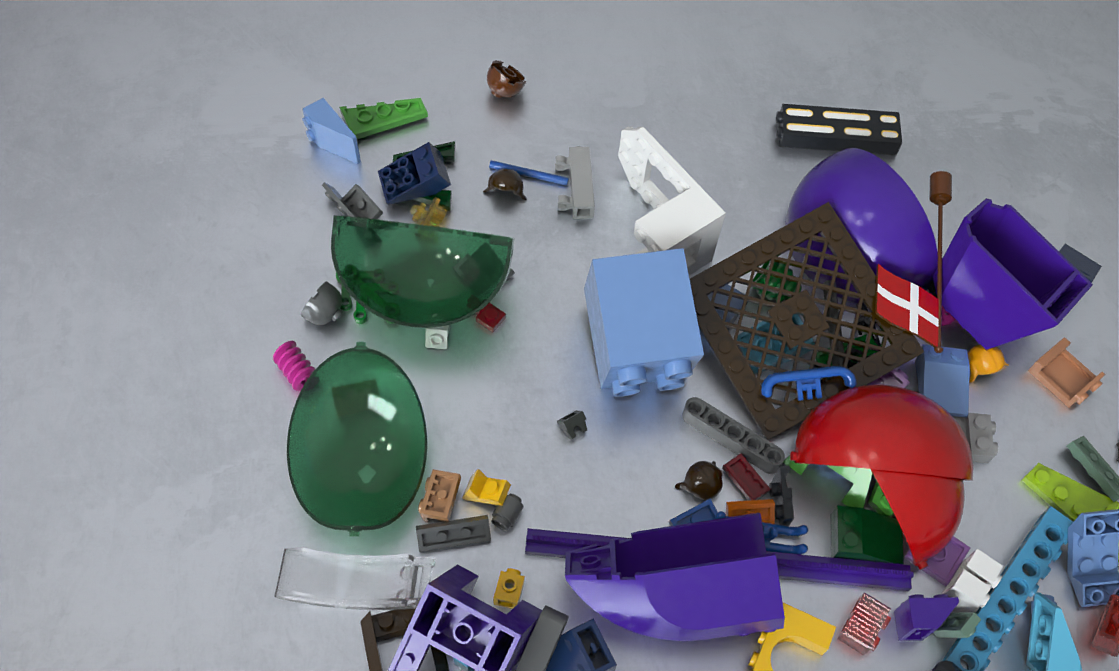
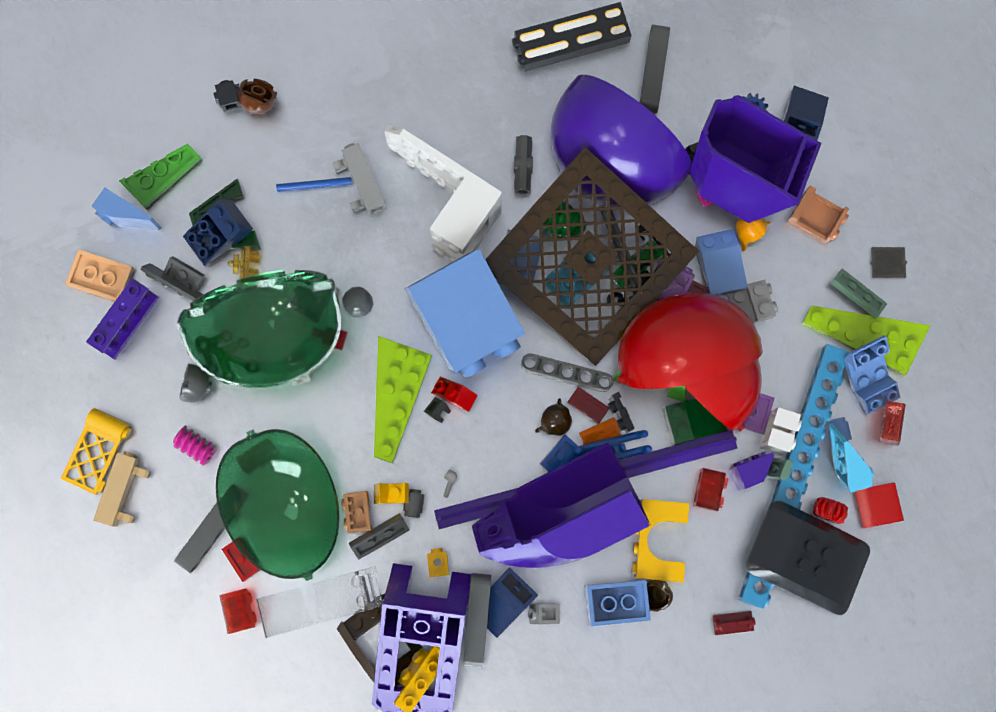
camera: 20 degrees left, 20 degrees up
dark brown hair [483,168,527,200] -> none
blue piece [761,366,857,401] -> none
flag [875,171,952,353] -> none
none -> yellow piece [61,408,131,495]
none -> light nougat plate [65,249,134,301]
none -> dark purple fence [86,278,160,360]
none -> tan brick [93,451,150,527]
none -> dark grey beam [174,483,249,573]
none -> black brick [213,80,242,112]
none -> clear red bracket [219,588,257,634]
none -> red plate [221,538,260,582]
none -> dark grey hair [342,287,373,317]
none -> lime wing [374,336,432,464]
none -> red slope [431,376,478,412]
none -> light grey hand [443,469,457,498]
none -> dark grey piece [514,135,533,194]
none -> dark grey beam [640,24,670,113]

